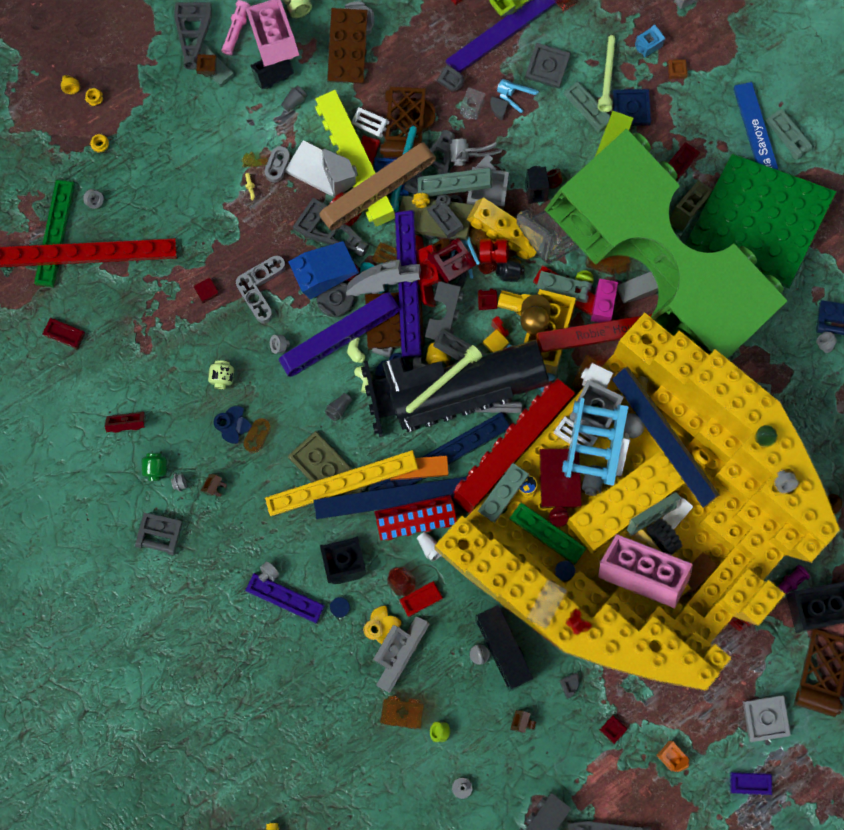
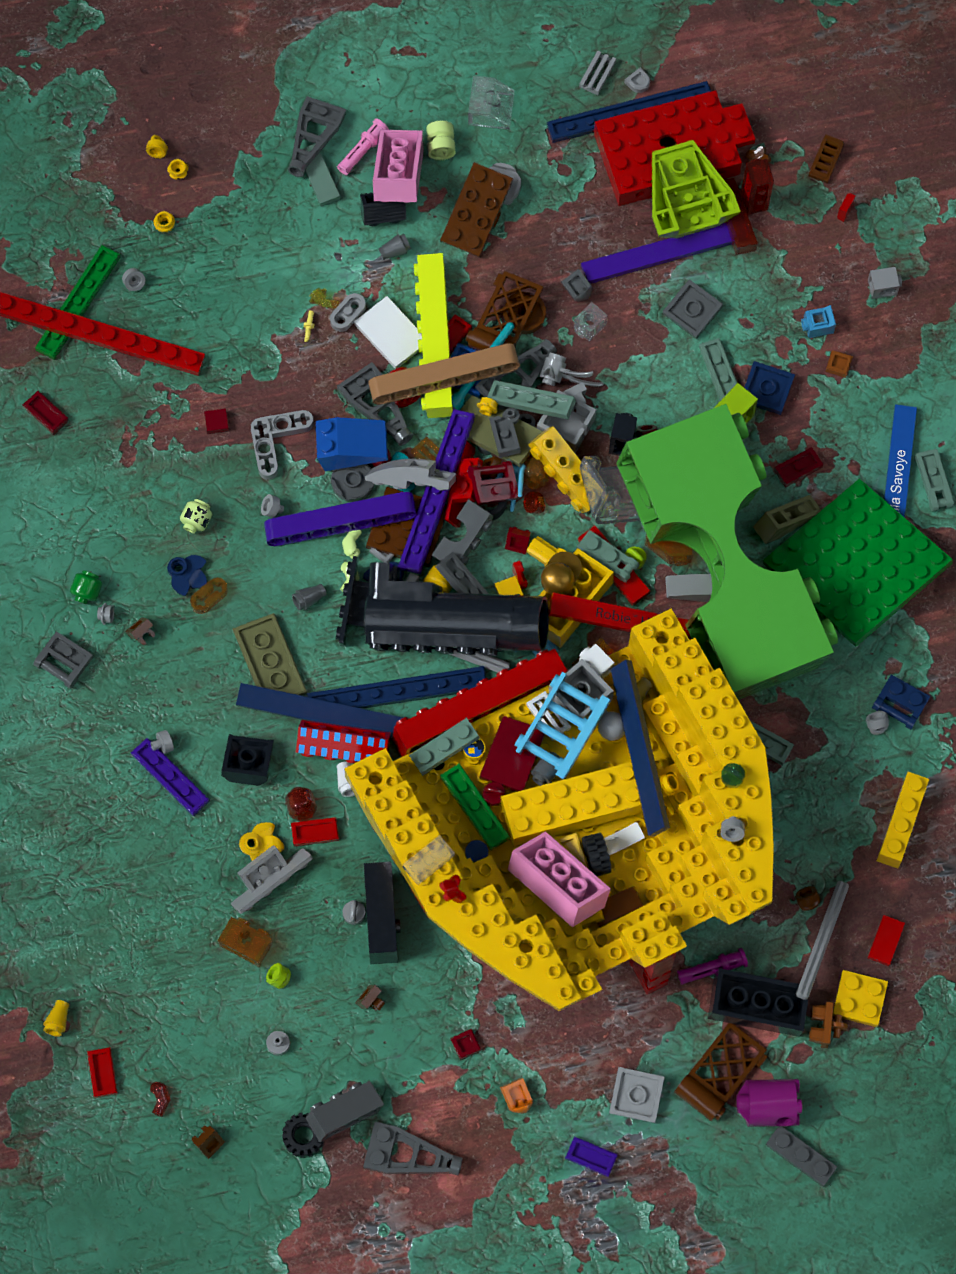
camera: 20 degrees right, 5 degrees down
dark red plate [105,412,146,433] -> none
reddish brown tile [196,54,217,77] -> none
yellow tile [265,450,419,517] -> none
light grey slope [322,149,358,197] -> none
dark blue tile [330,597,350,618] -> none
white tile [351,107,390,138] -> none
orange tile [390,456,448,480] -> none
yellowish green piece [406,345,483,413] -> none
red wheel [480,238,509,263] -> none
dark grey tile [490,96,509,120] -> none
black head [496,258,525,282] -> none
medium azure plant [497,78,539,113] -> none
dark grey tile [559,672,579,699] -> none
dark pink brick [591,279,618,323] -> none
yellowish green piece [598,35,615,112] -> none
white tile [616,433,630,477] -> none
sand green tile [627,492,680,535] -> none

